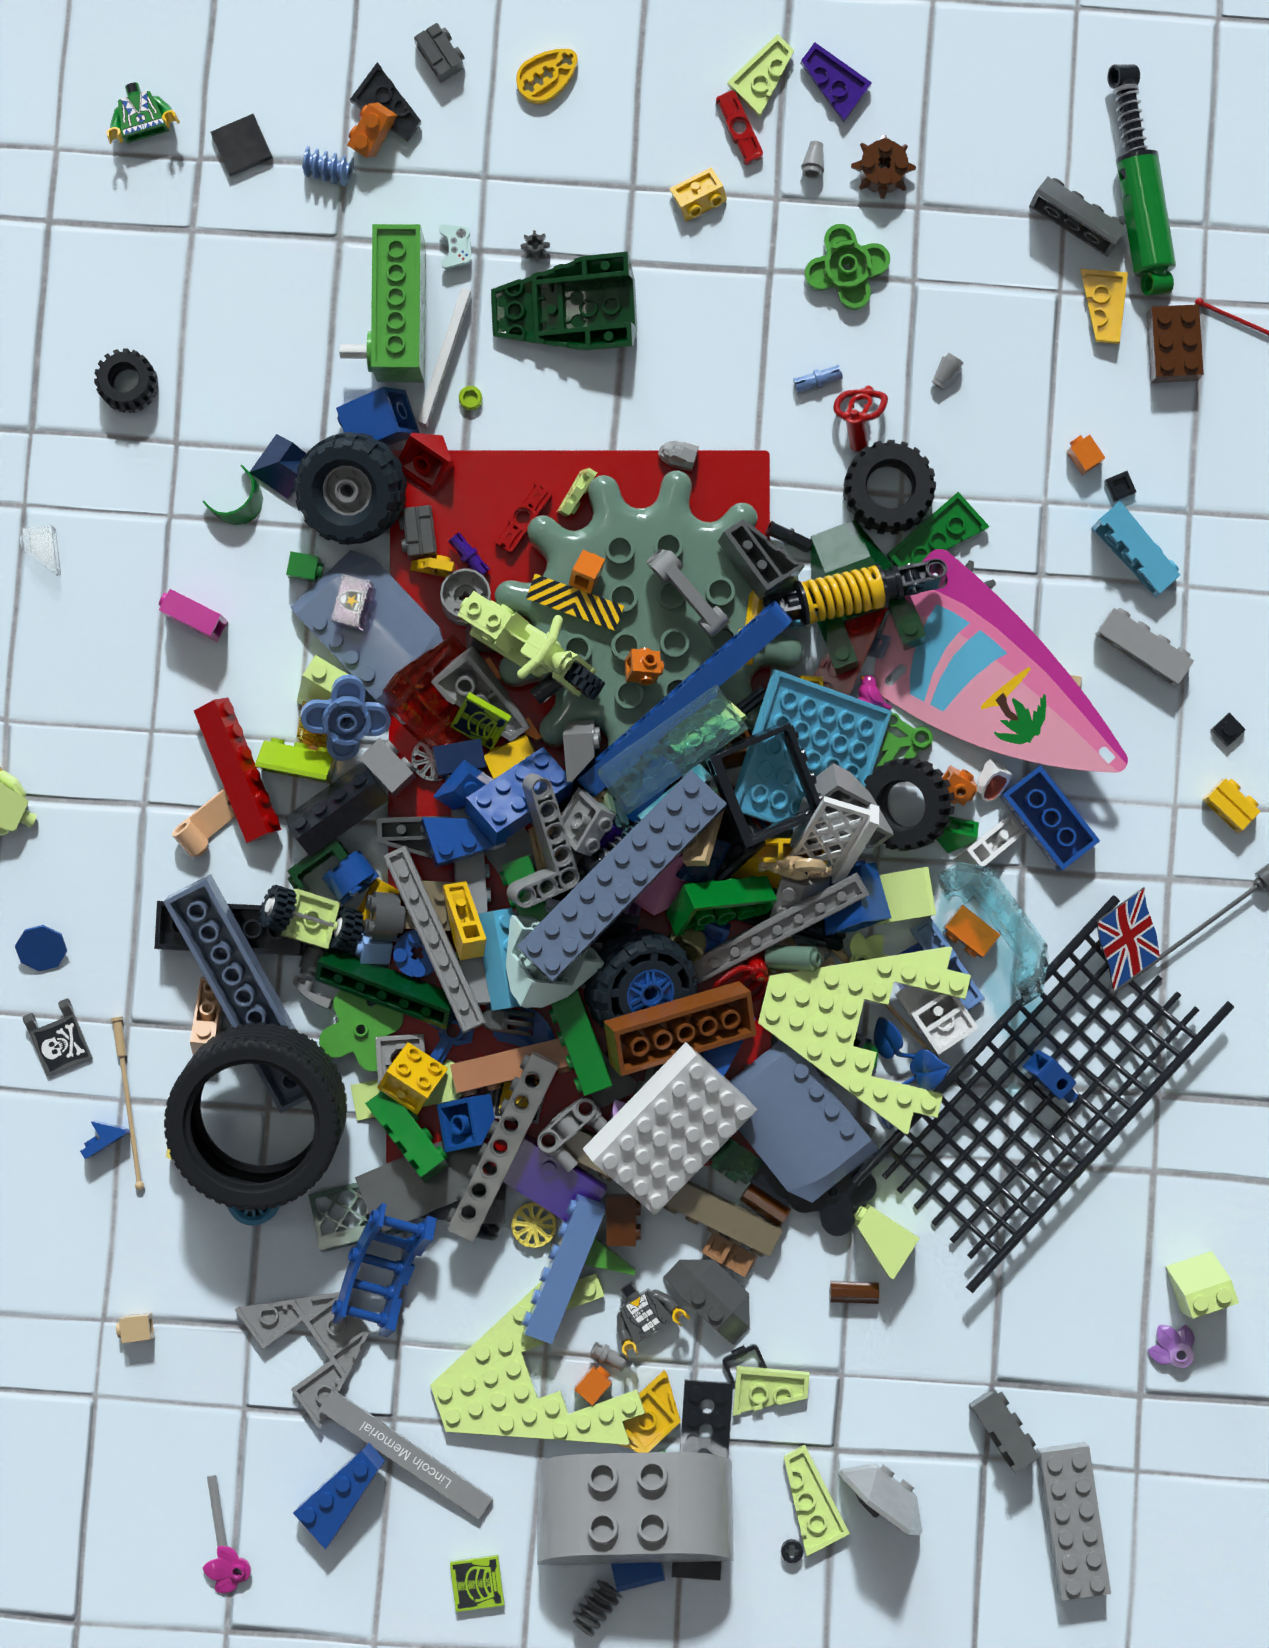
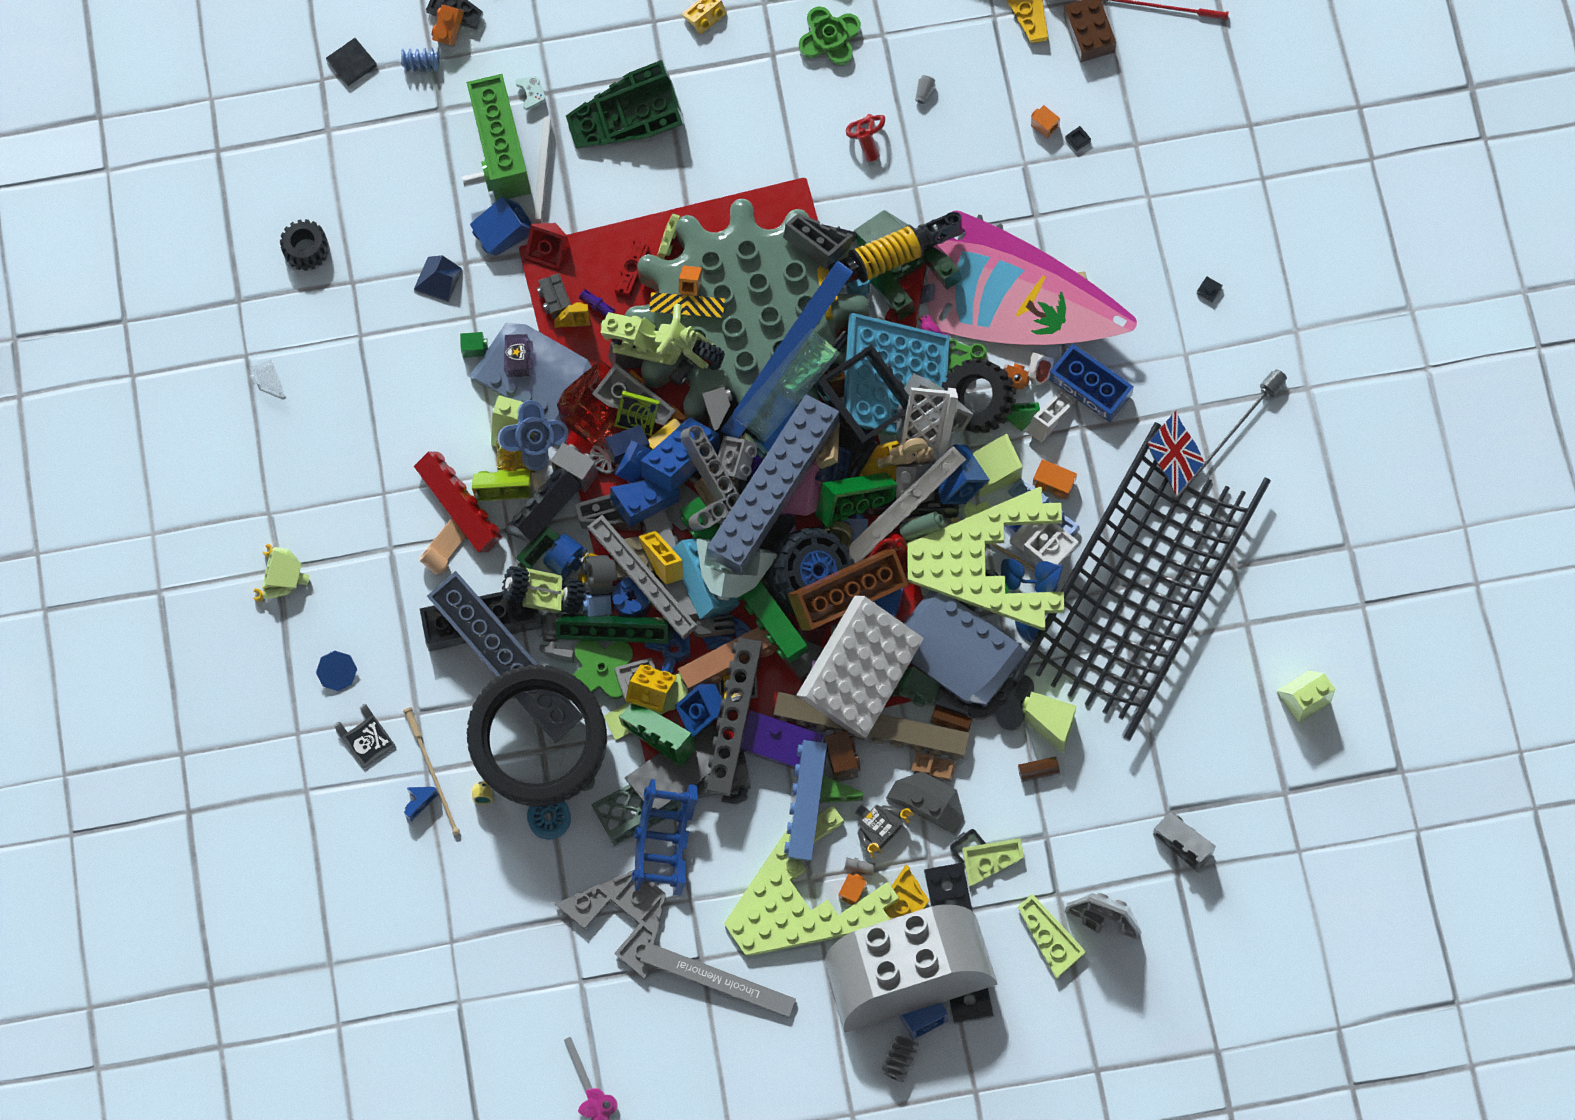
camera: 10 degrees left, 15 degrees down
torso [106,82,180,144] -> none
tan brick [116,1313,155,1343] -> none
dark pink brick [158,589,228,642] -> none
light nougat slope [190,978,222,1055] -> none
green piece [202,464,263,525] -> none
blue wedge [293,1443,385,1550] -> none
black wheel [294,432,407,545] -> none
light grey wheel [440,568,491,627] -> none
tile [450,1555,505,1612] -> none
lime tile [459,386,483,411] -> none
light yellow wheel [511,1202,557,1248] -> none
dark grey gear [520,230,550,262] -> none
light grey piece [537,1096,608,1173] -> none
orange brick [625,648,664,685] -> none
light grey piece [646,549,730,638] -> none
light grey rock [658,441,699,471] -> none
black bush [781,1539,803,1563] -> none
medium blue pin [793,364,843,393] -> none
black tyre [843,440,936,535] -> none
green wing [887,492,990,567] -> none
clear light blue windscreen [938,862,1049,1007] -> none
blue torso [1022,1050,1079,1103] -> none
light grey brick [1037,1442,1111,1601] -> none
medium azure wedge [1091,501,1181,598] -> none
light grey brick [1094,608,1194,687] -> none
medium lavender plate [1148,1325,1194,1368] -> none
yellow brick [1203,778,1260,833] -> none

